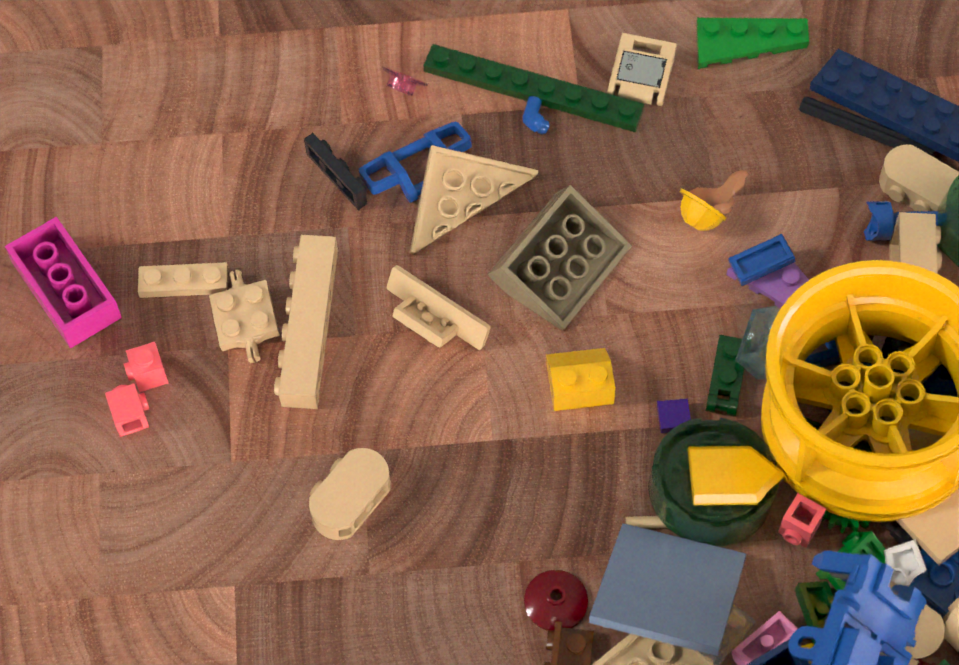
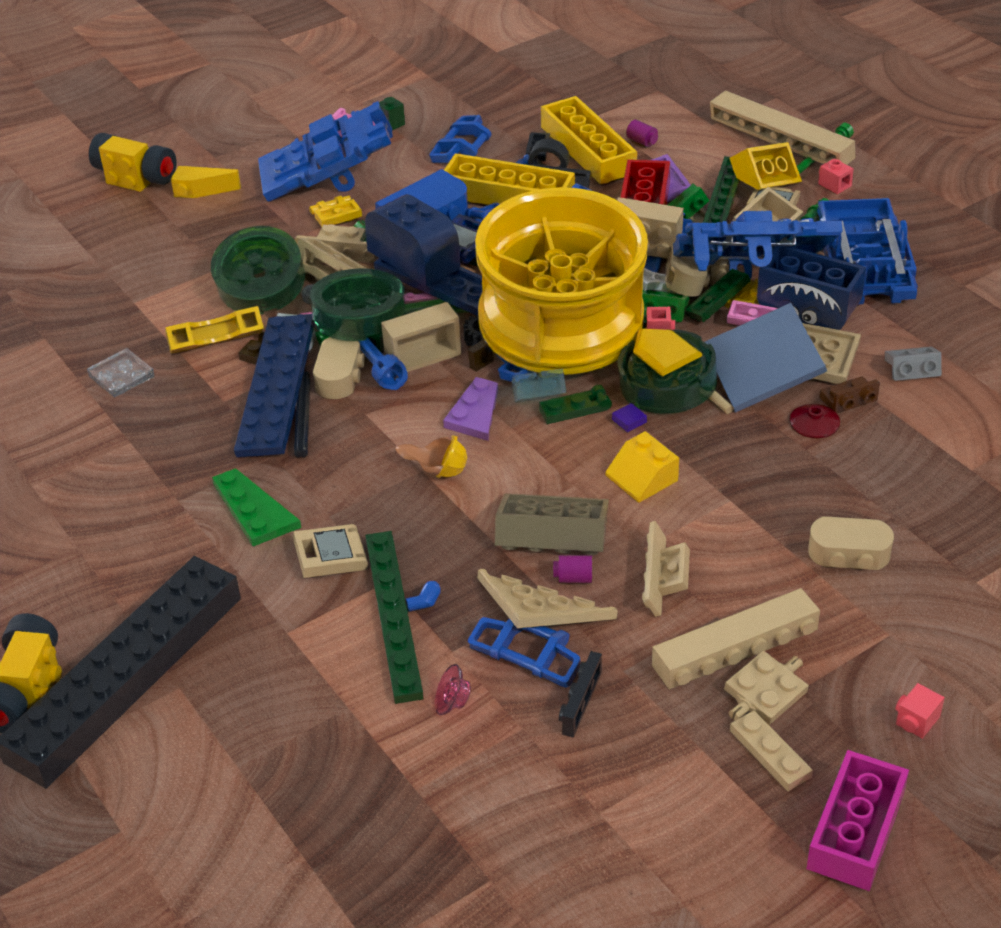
camera: 120 degrees left, 20 degrees down
coral brick [124,342,169,392] -> none
blue tile [728,234,796,286] -> none
none -> magenta brick [553,555,592,583]

